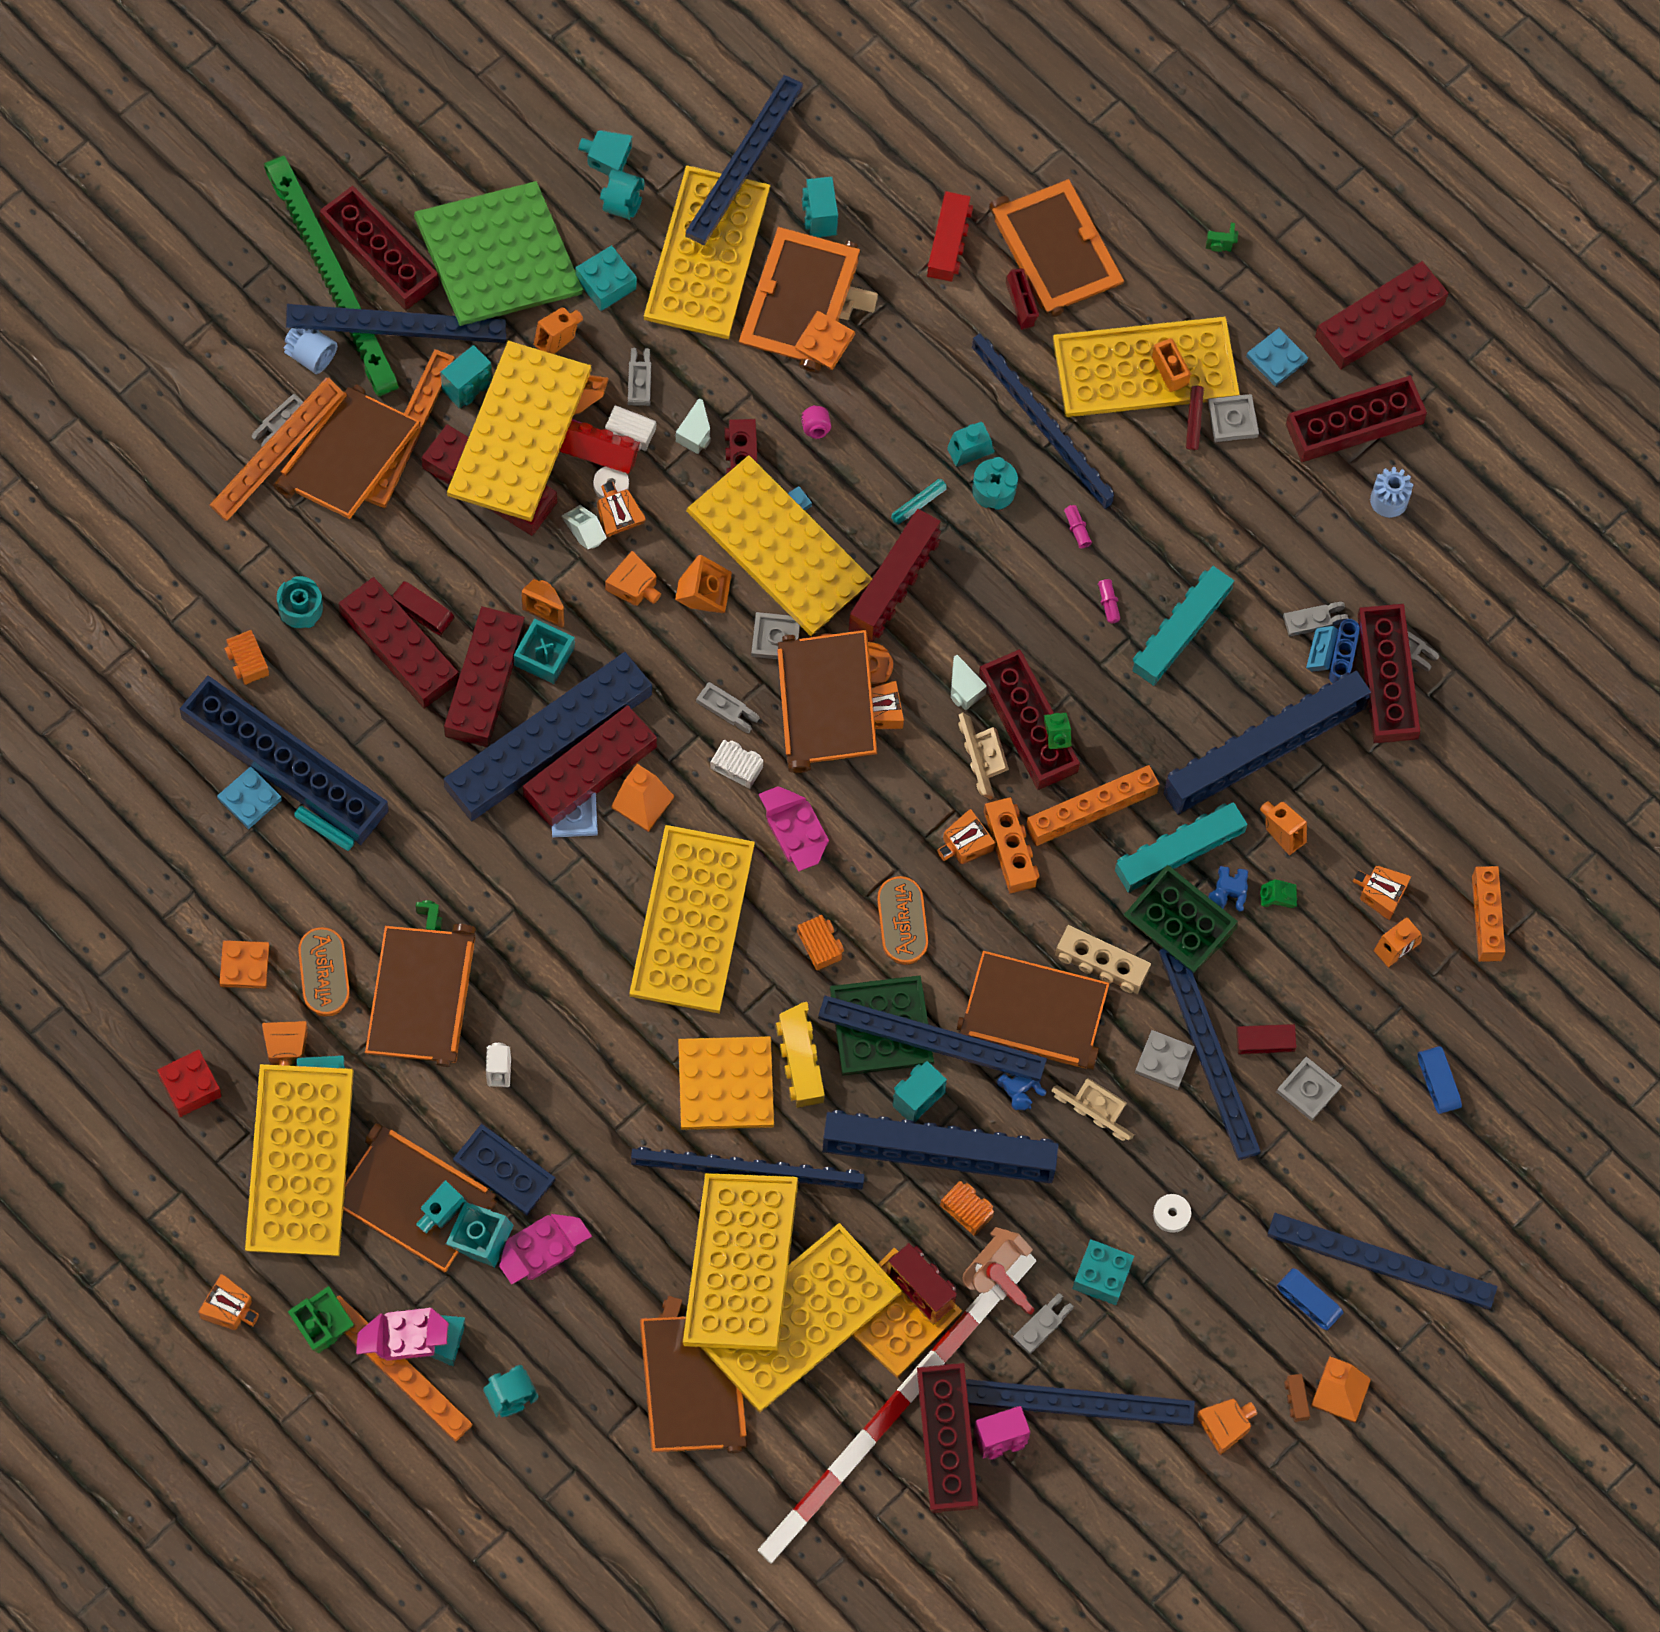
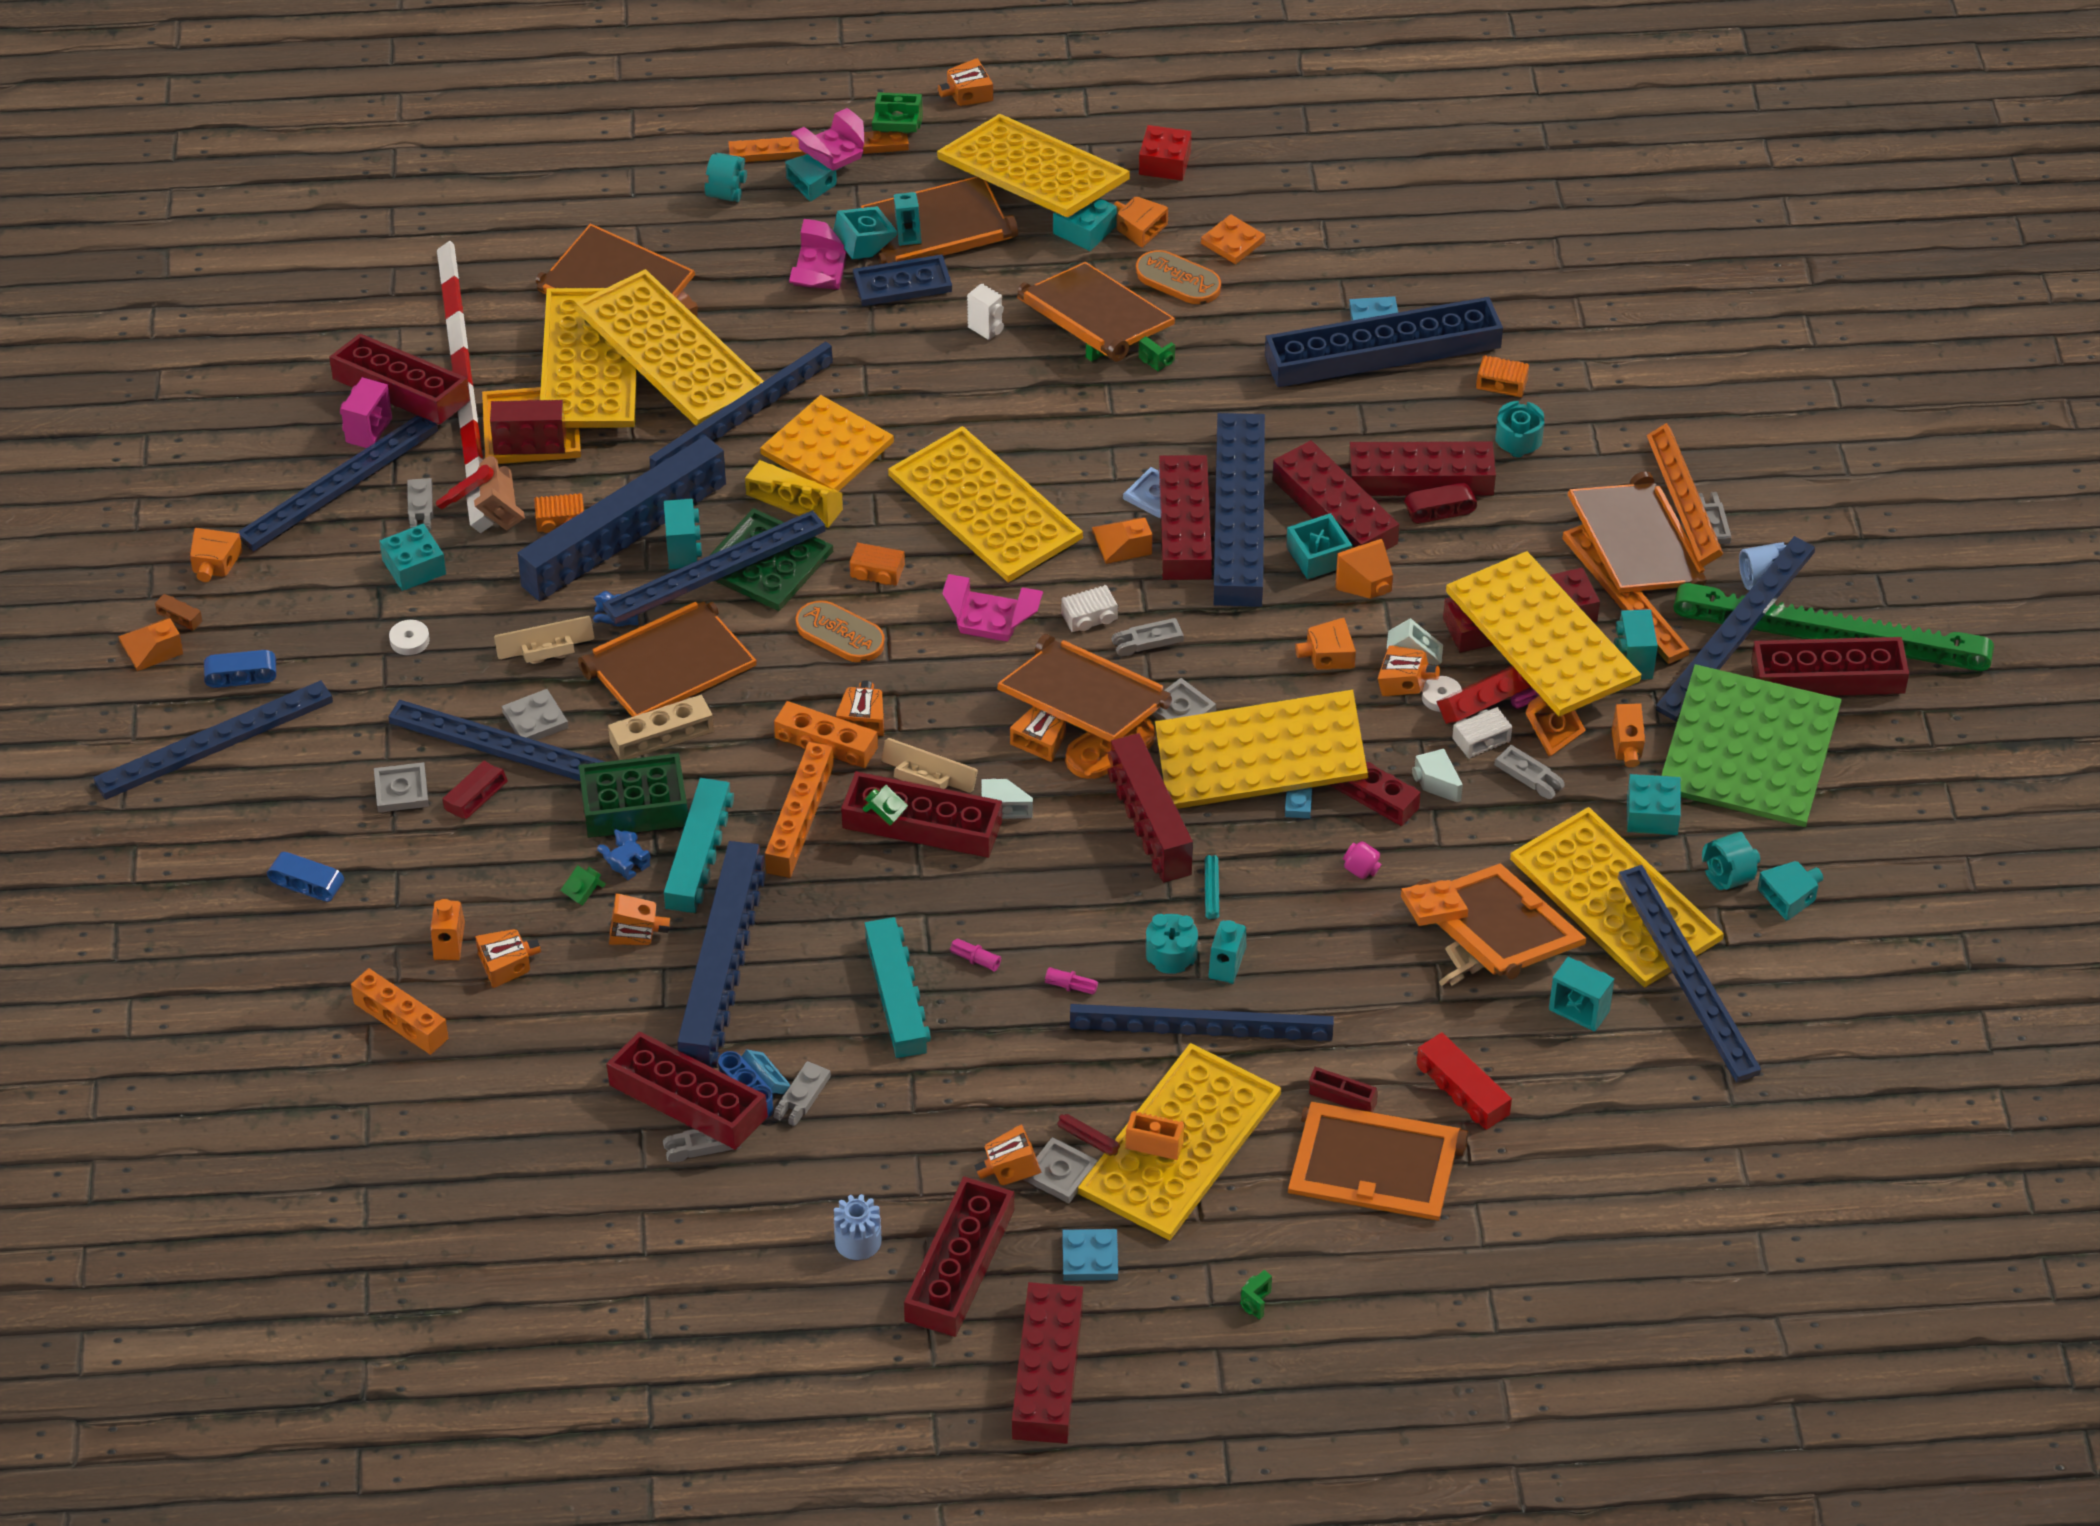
camera: 135 degrees right, 20 degrees down
orange slope [675,555,732,613] -> none
none -> orange torso [974,1124,1042,1185]

